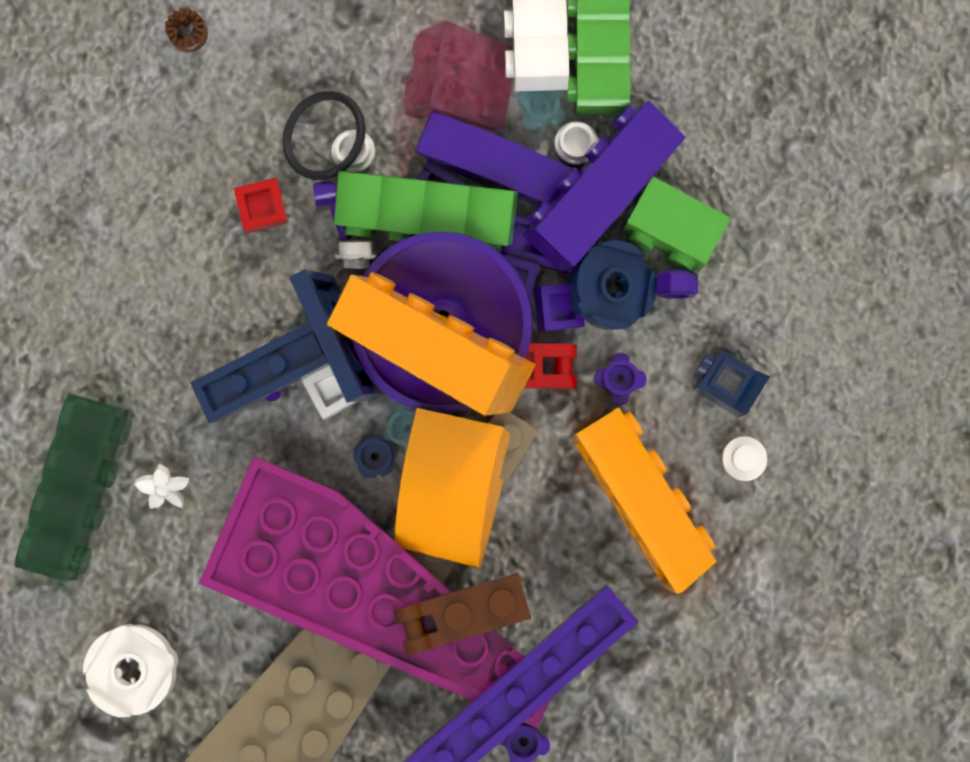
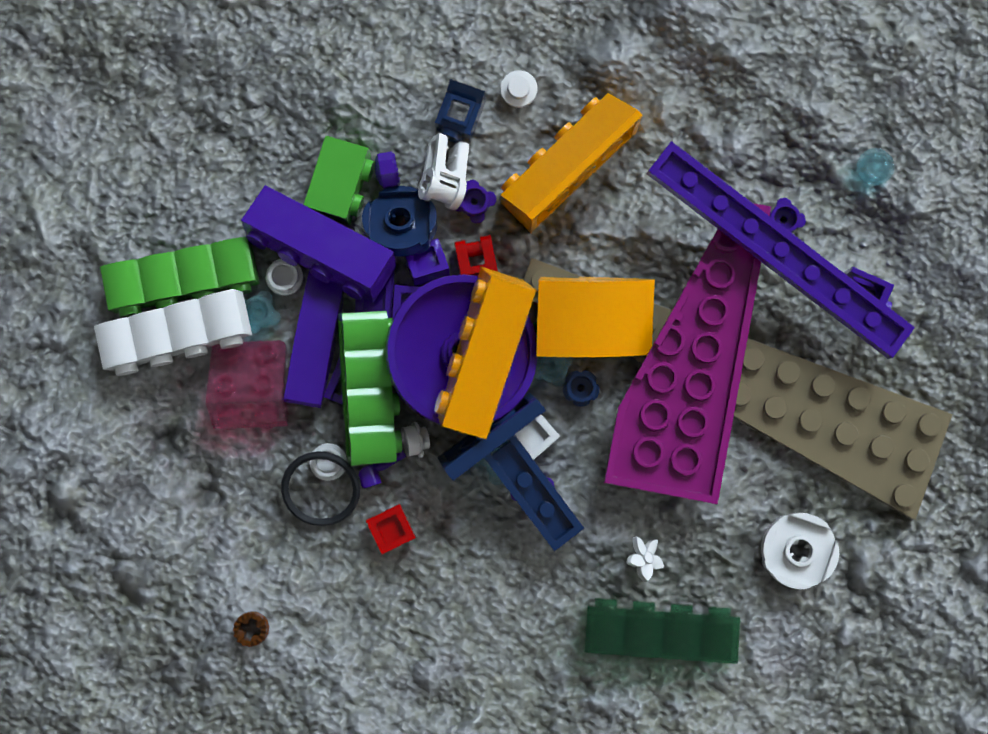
camera: 100 degrees left, 0 degrees up
reddish brown plate [393,572,531,656] -> none
none -> white piece [418,133,469,210]

